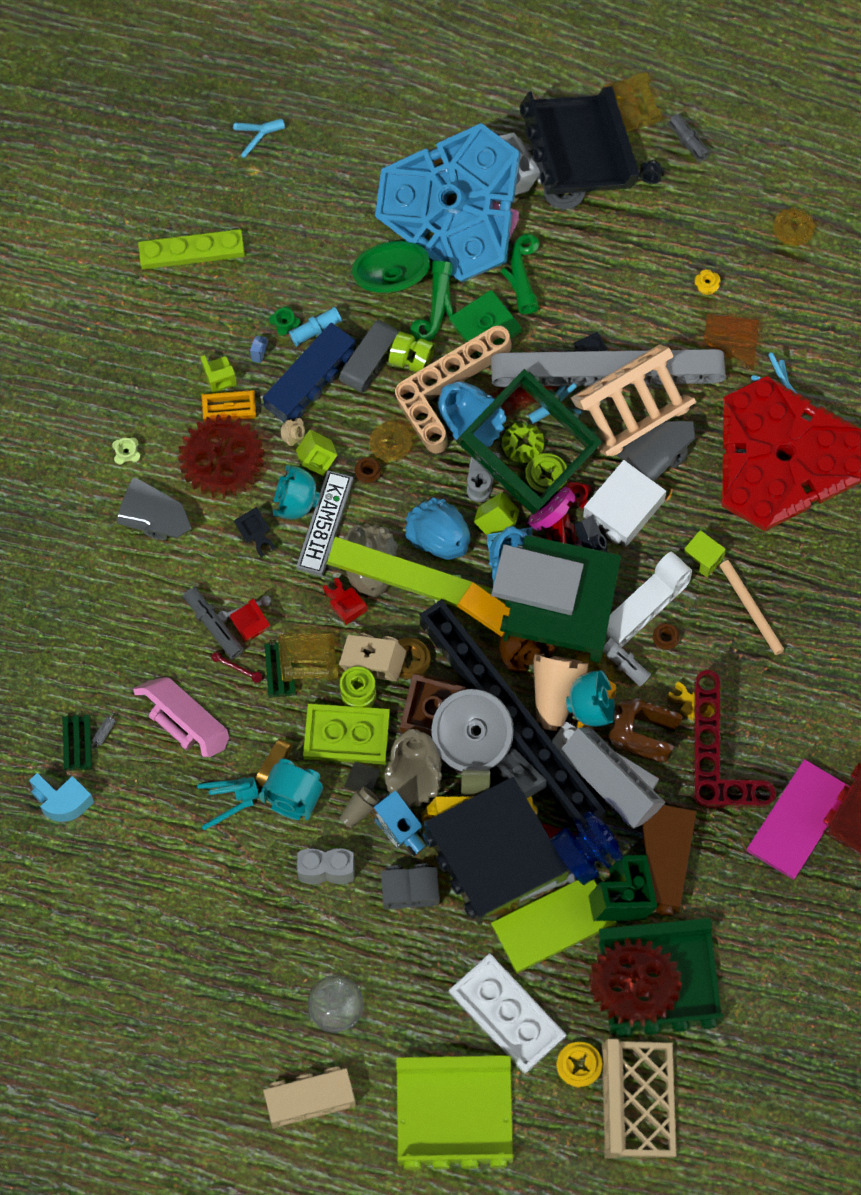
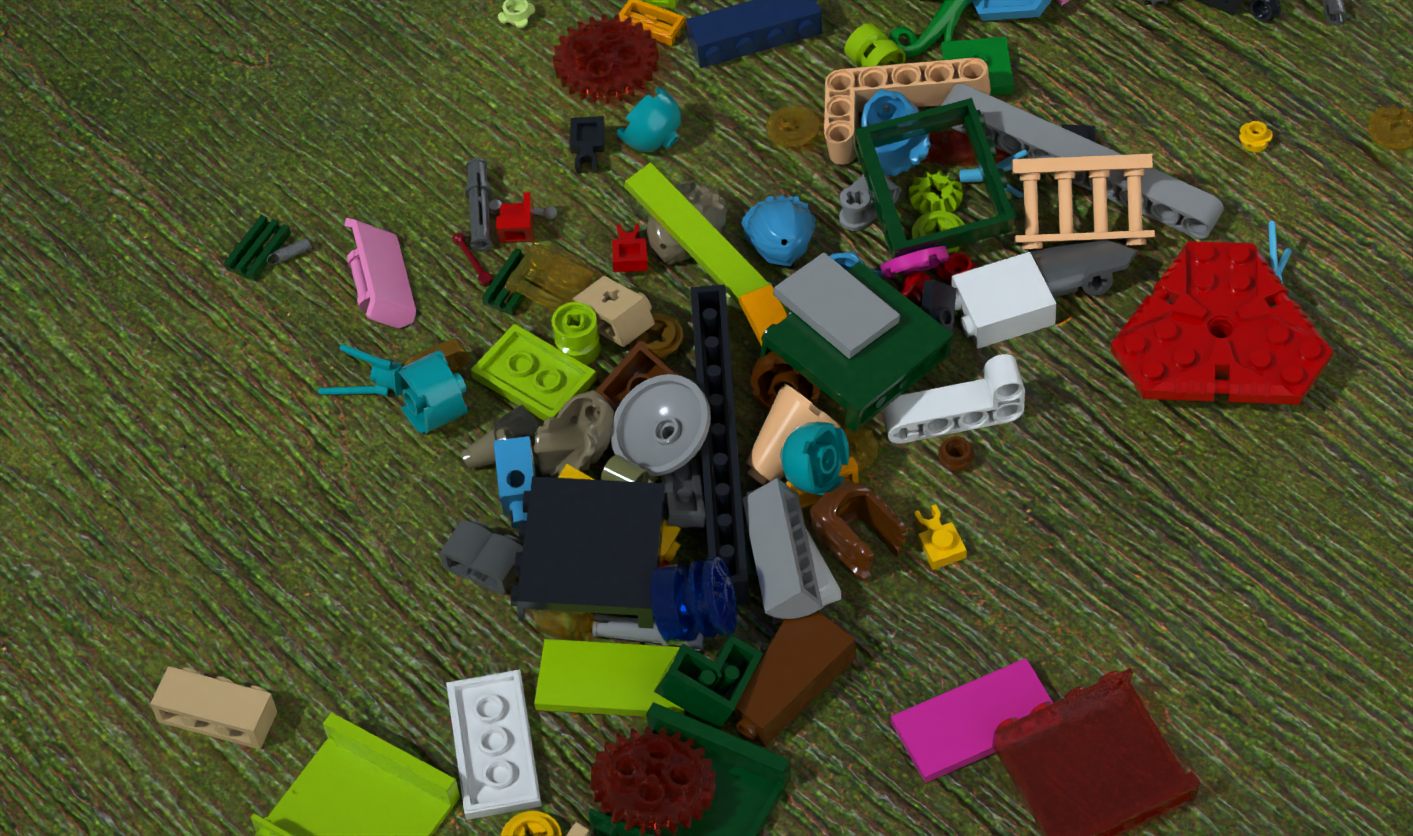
camera: 35 degrees right, 15 degrees down
medium azure brick [29,773,94,822] -> none
dark grey panel [117,478,192,540] -> none
tan plate [281,418,305,446] -> none
lime panel [296,430,337,476] -> none
tile [296,471,353,577] -> none
light grey brick [297,849,355,884] -> none
clear cylinder [307,975,364,1033] -> none
dark grey beam [339,319,399,393] -> none
reddish brown plate [355,457,381,484] -> none
lime panel [474,492,519,535] -> none
green plant [501,234,539,315] -> none
light grey pin [603,638,651,687] -> none
lime panel [684,530,726,578] -> none
dark red beam [693,670,776,808] -> none
clear orange wing [704,314,759,370] -> none
light nougat bar [720,560,785,655] -> none

